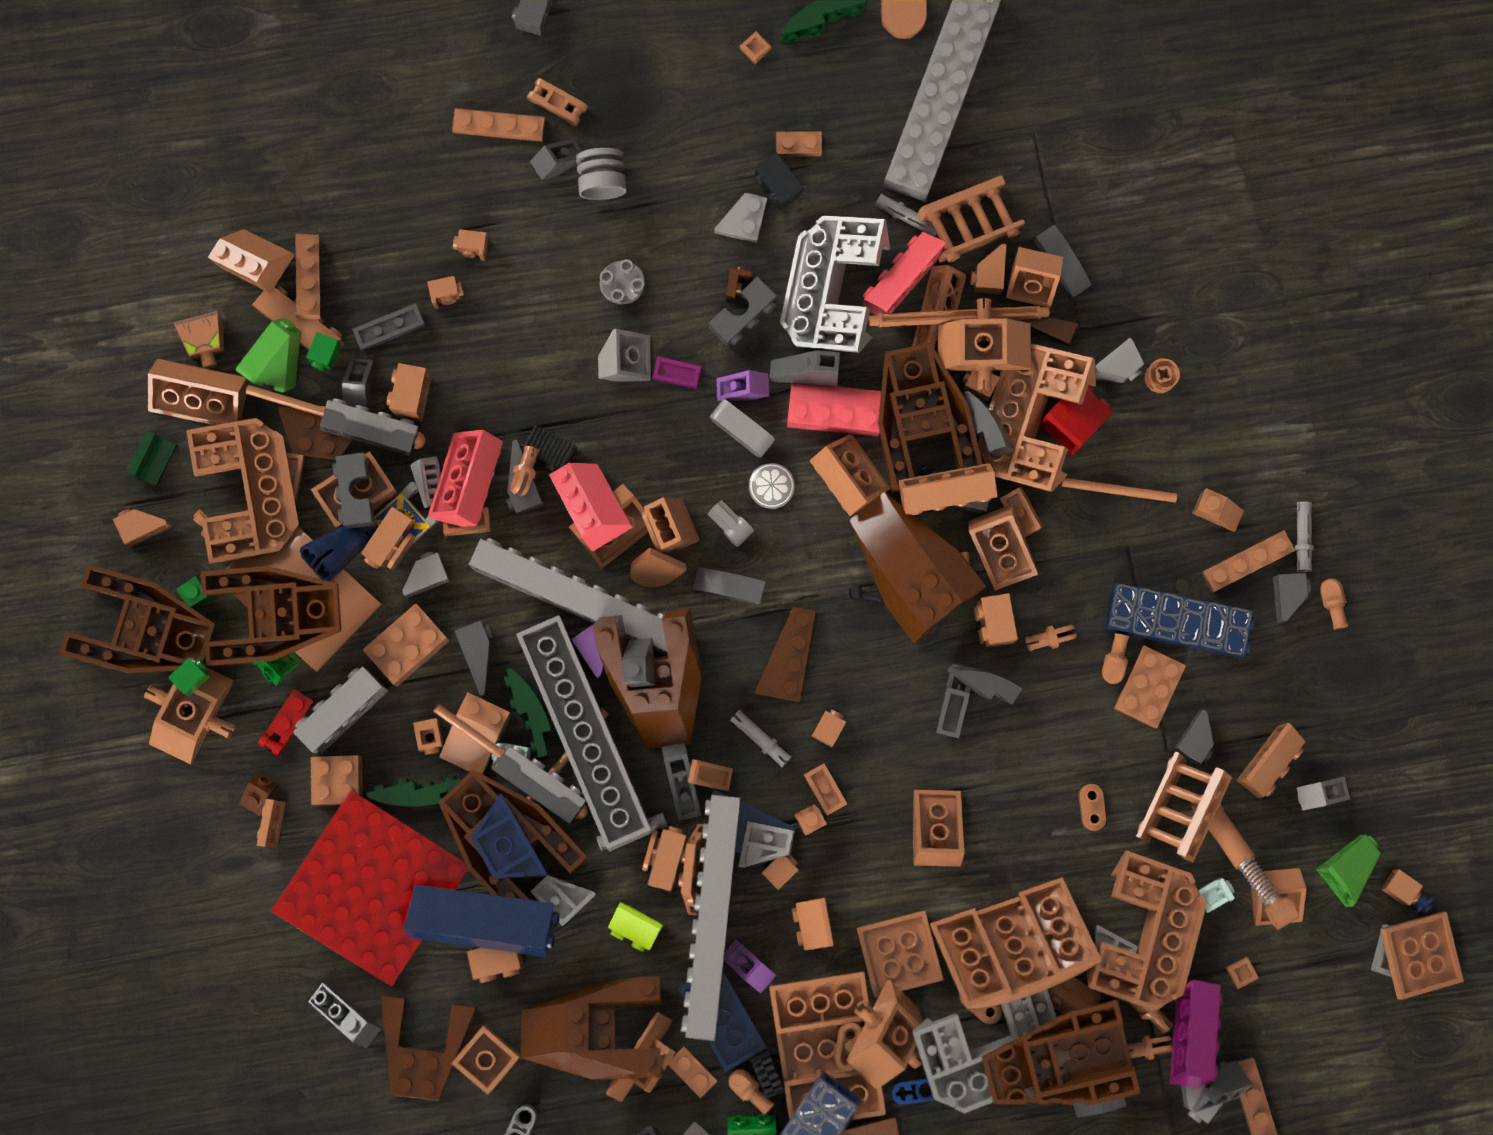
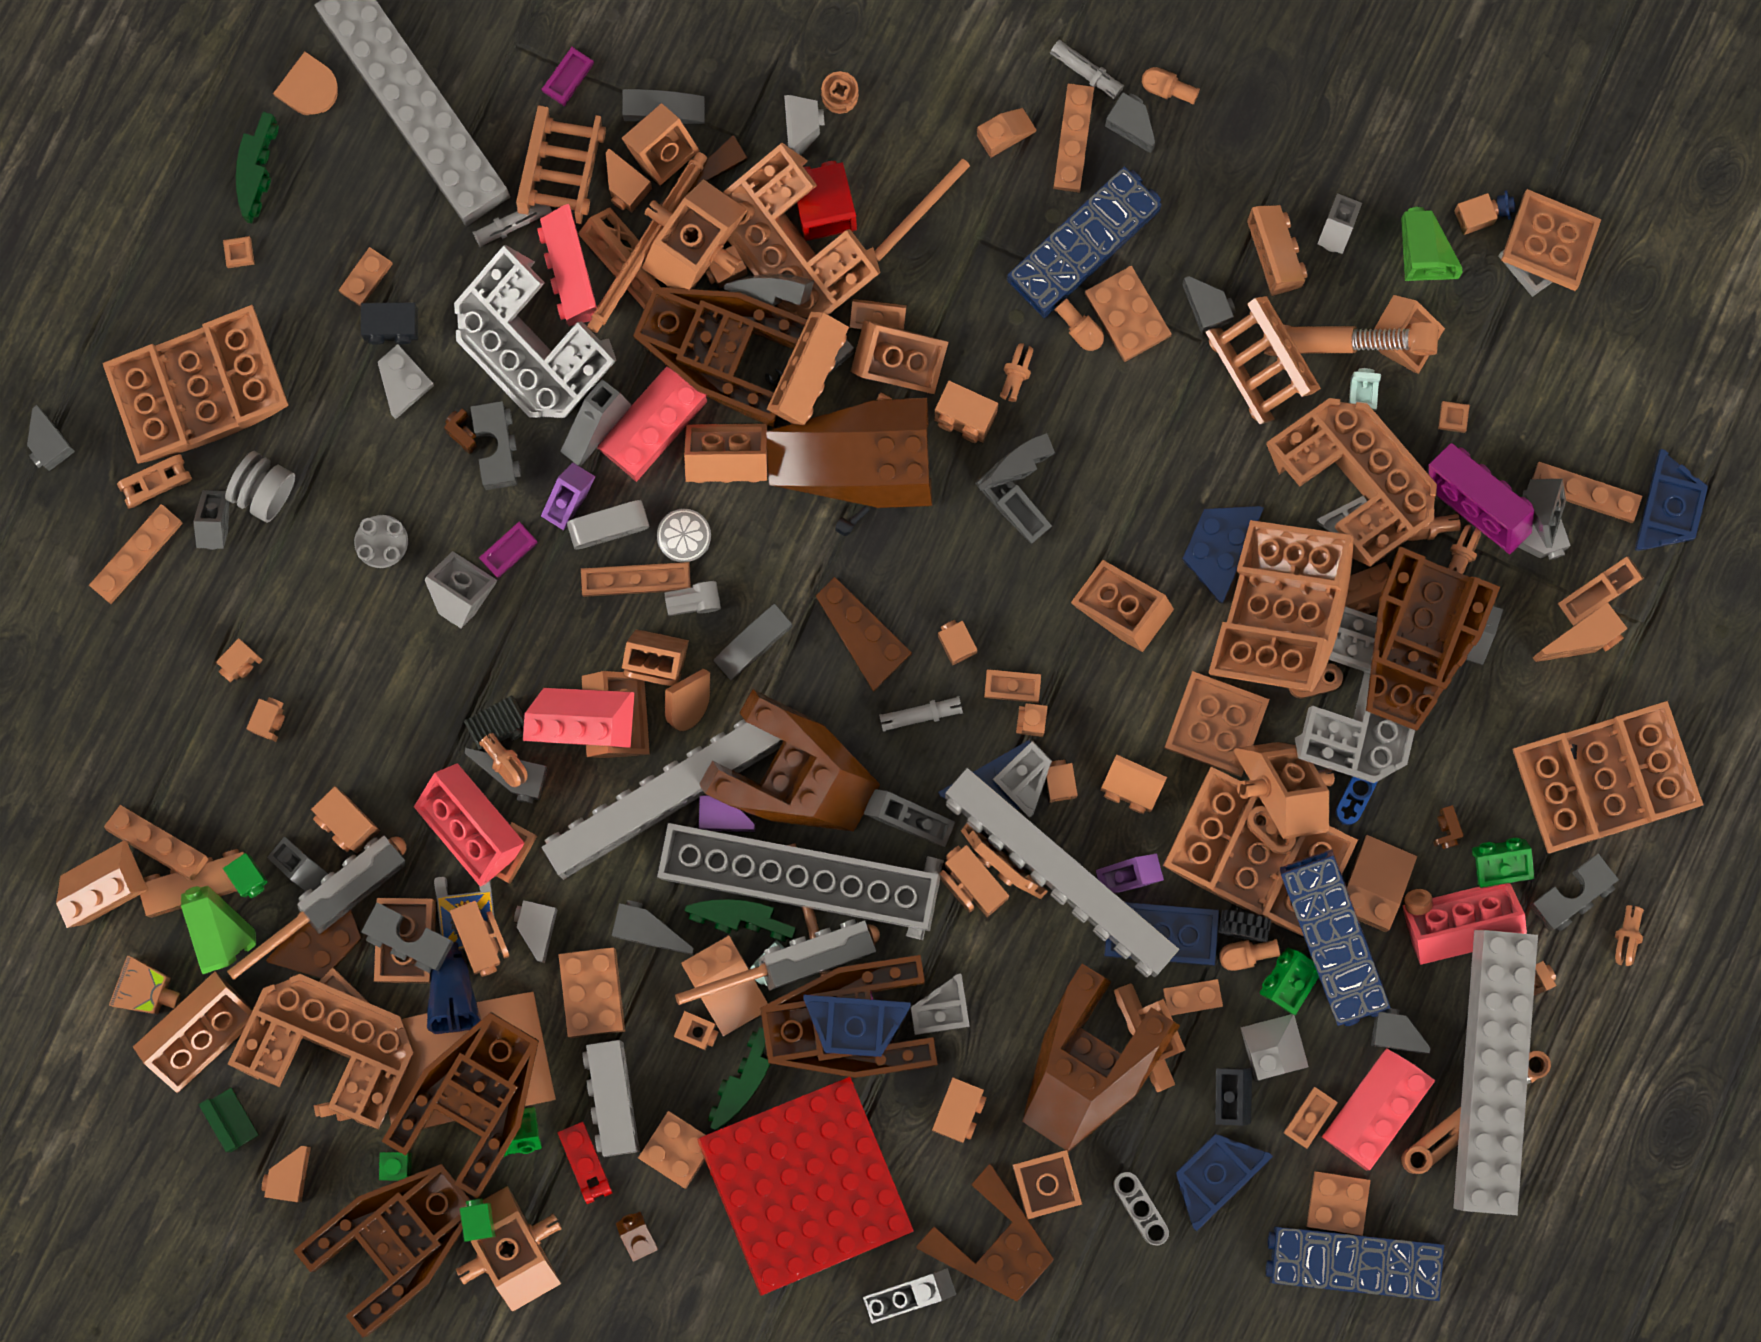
camera: 50 degrees left, 0 degrees up
nougat plate [257,799,286,849] -> none
dark grey plate [352,303,425,351] -> none
dark blue brick [404,885,560,957] -> none
light grey slope [410,456,441,508] -> none
lime slope [608,902,663,952] -> none
dark grey slope [622,638,655,688] -> none
nougat tile [688,759,733,791] -> none
nougat plate [1079,784,1106,831] -> none
none -> nougat slope [102,305,288,464]
none -> magenta tile [542,47,594,106]
none -> nougat tile [581,562,691,597]
none -> dark blue wing [1182,506,1264,604]

